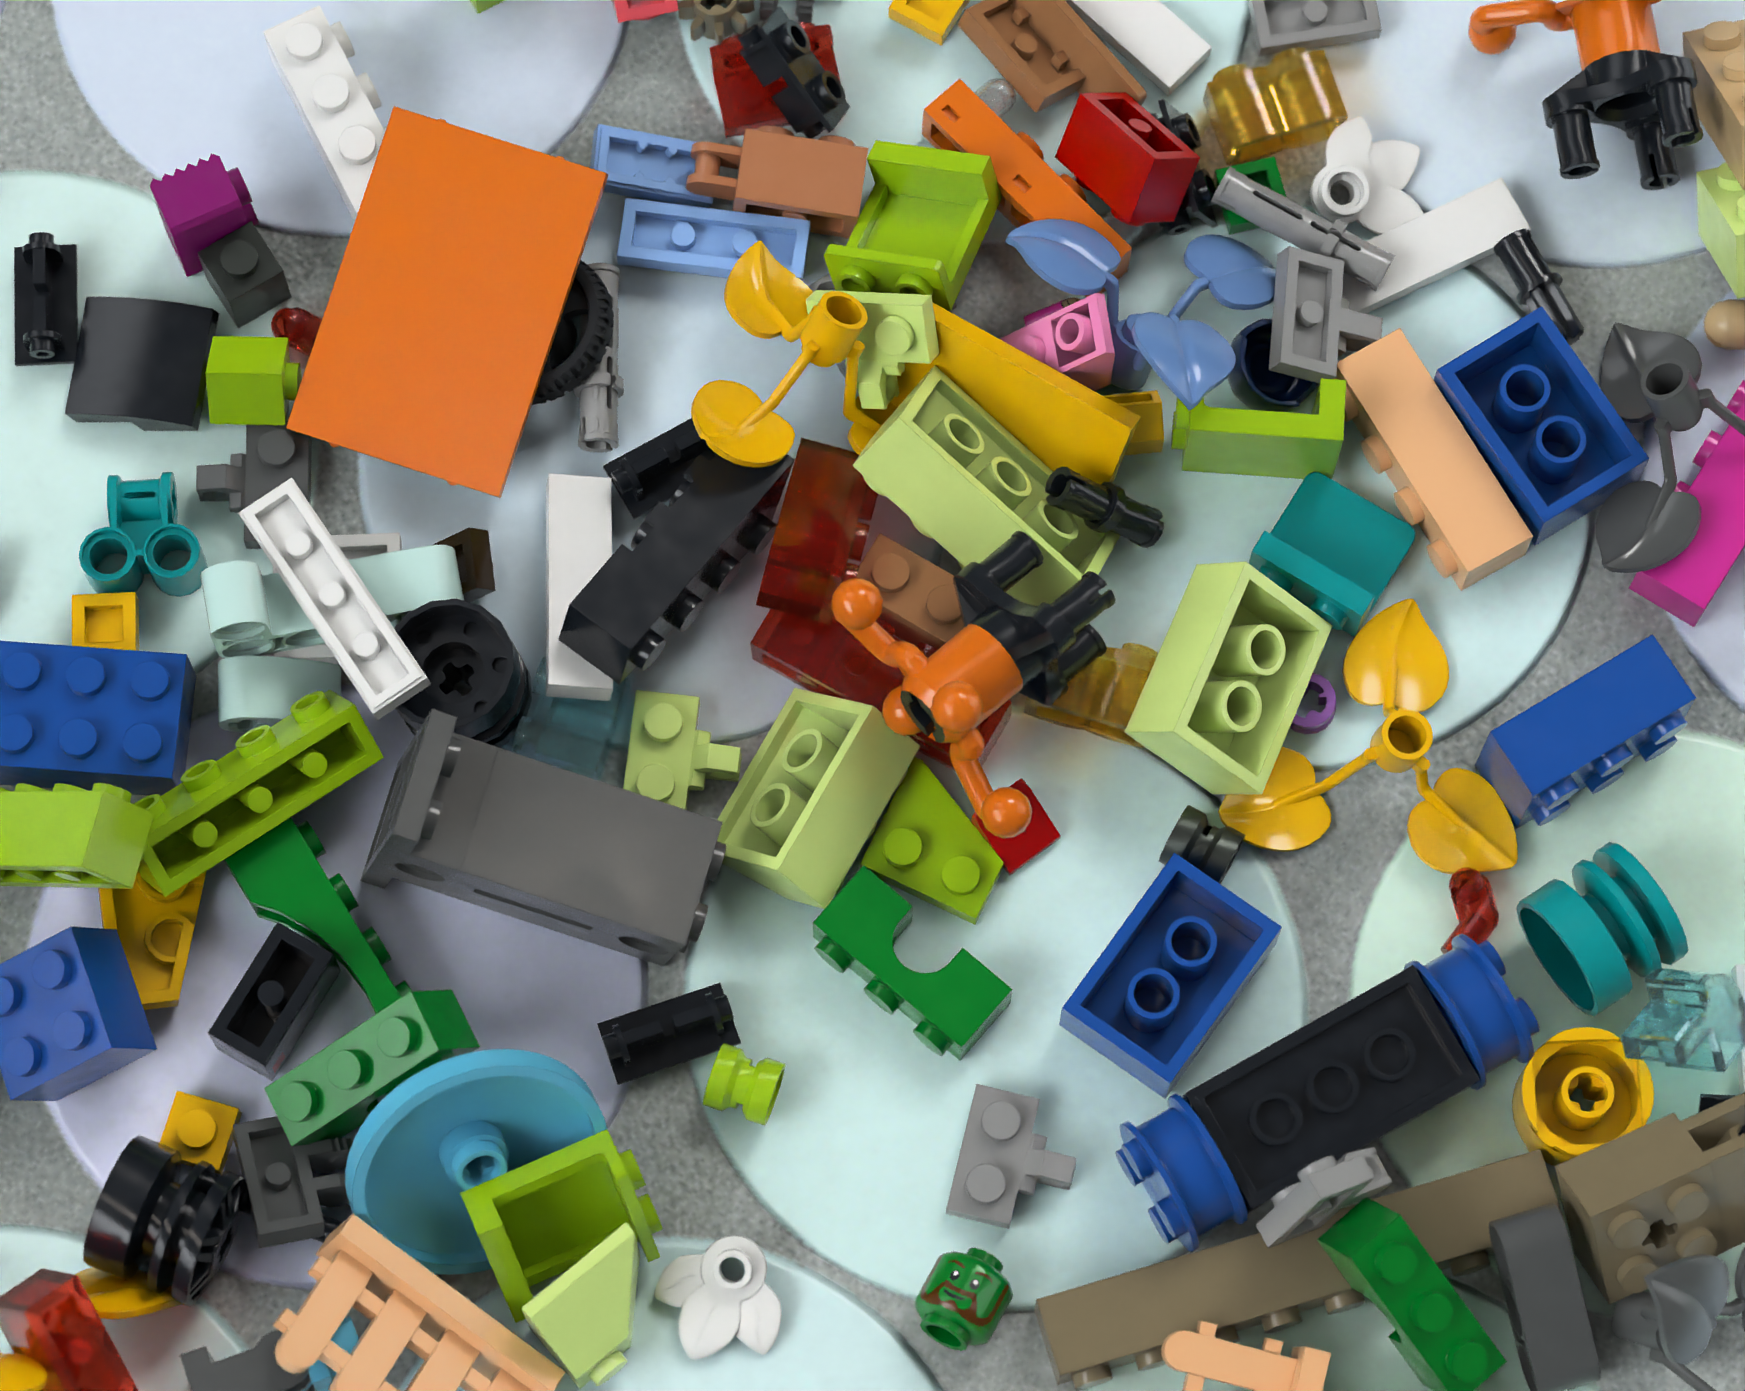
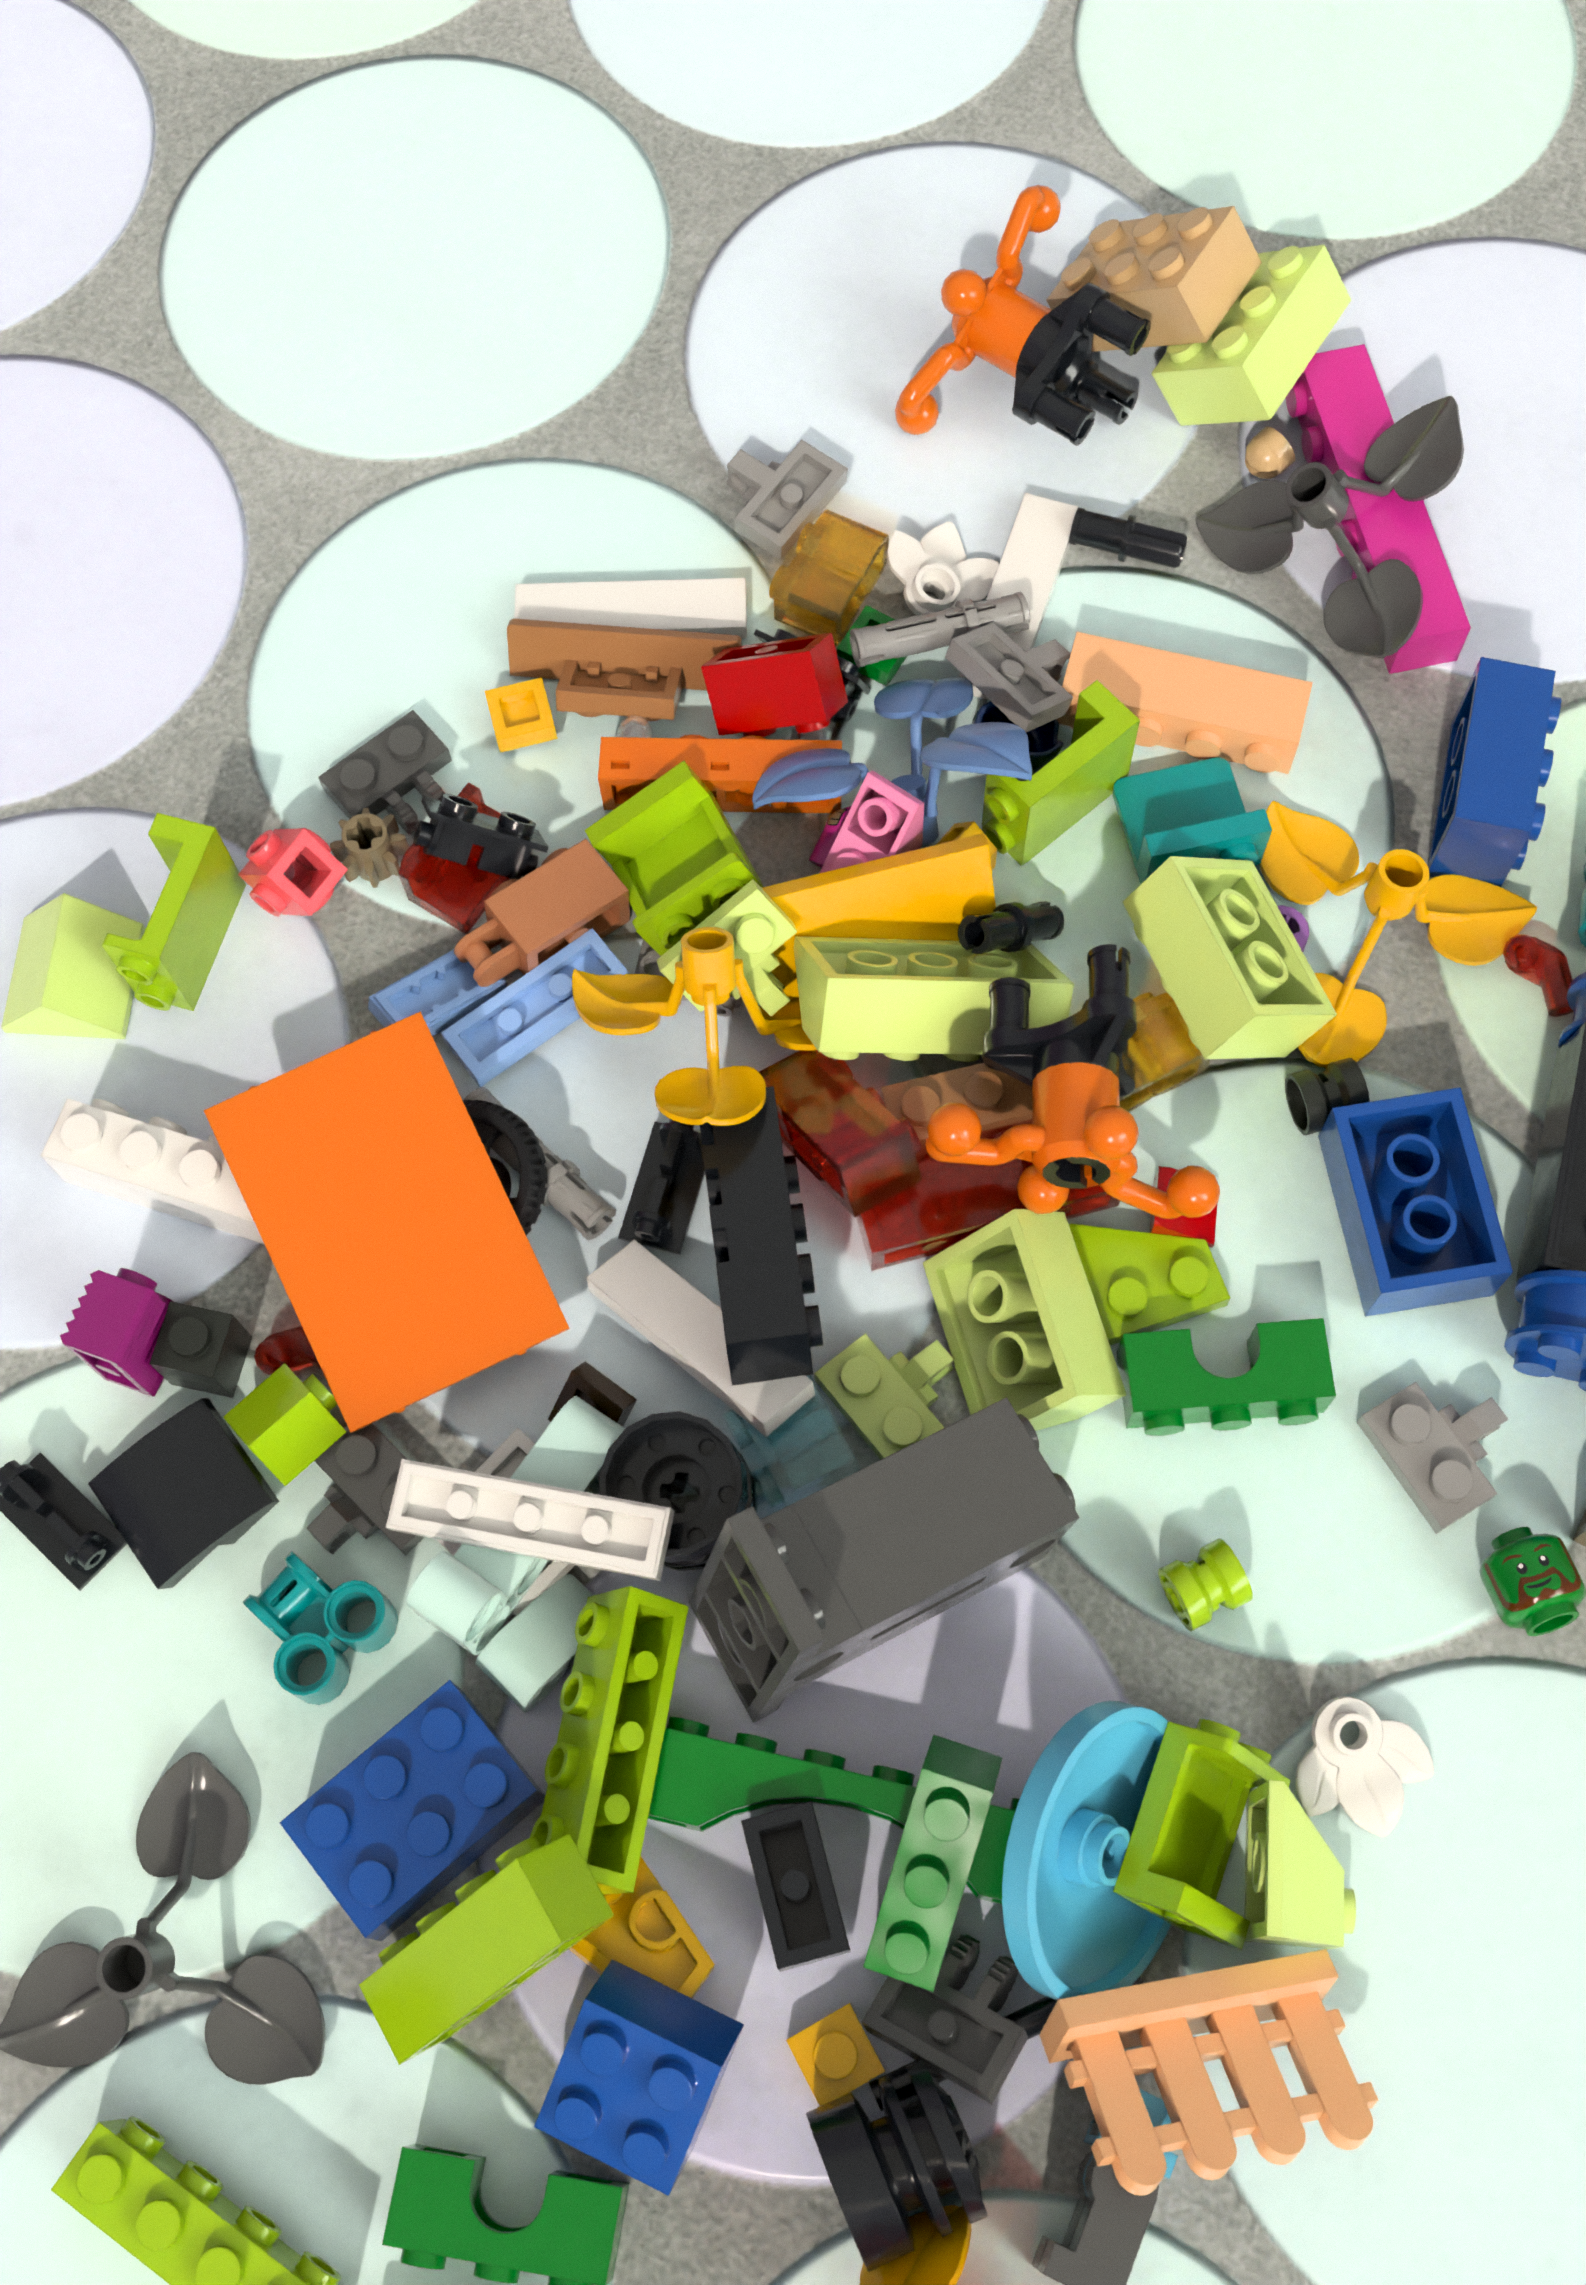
camera: 40 degrees left, 5 degrees down
yellow plate [72,592,139,651] -> none
black hinge [597,983,741,1085] -> none
blue brick [1434,306,1650,546] -> none

